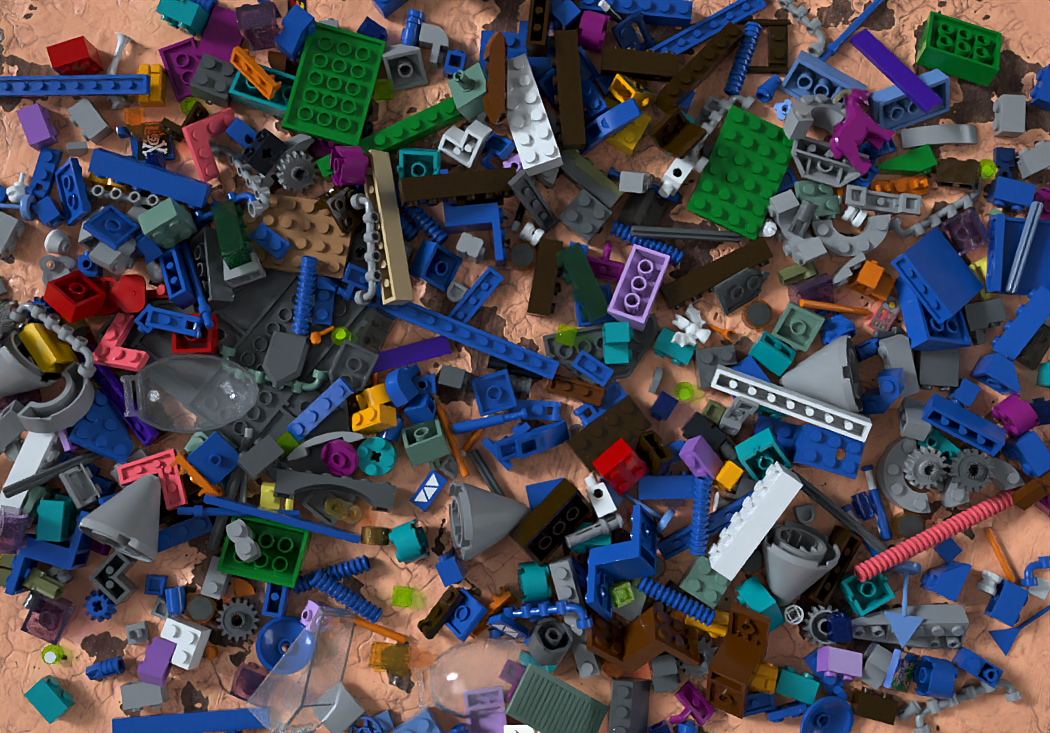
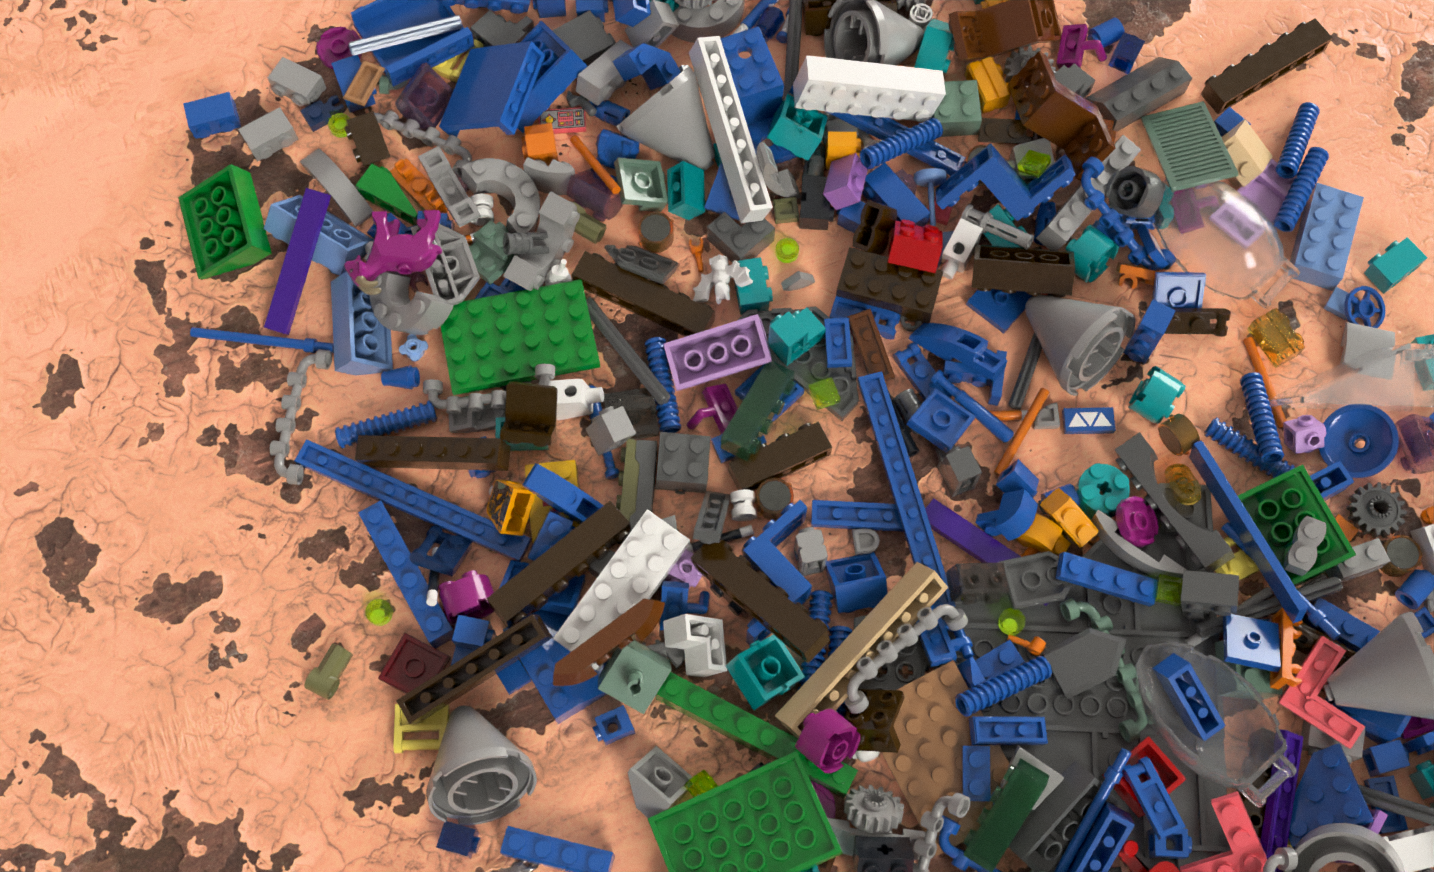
camera: 125 degrees left, 15 degrees down
light grey hinge [59,463,103,512] -> none
clear blue brick [356,16,388,42] -> none
clear neon green plate [391,585,413,608] -> none
blue axle [400,9,426,47] -> none
sand green brick [401,416,450,469] -> none
blue brick [412,374,438,396] -> none
light grey brick [419,23,450,69] -> none
dark brown brick [600,46,679,82] -> none
blue piece [638,576,716,627] -> none
clear blue brick [648,390,679,422] -> none
dark brown plate [746,19,788,74] -> none
none -> medium nougat tile [343,60,385,107]
none -> blue tile [969,716,1048,745]
none -> blue brick [1152,653,1226,741]

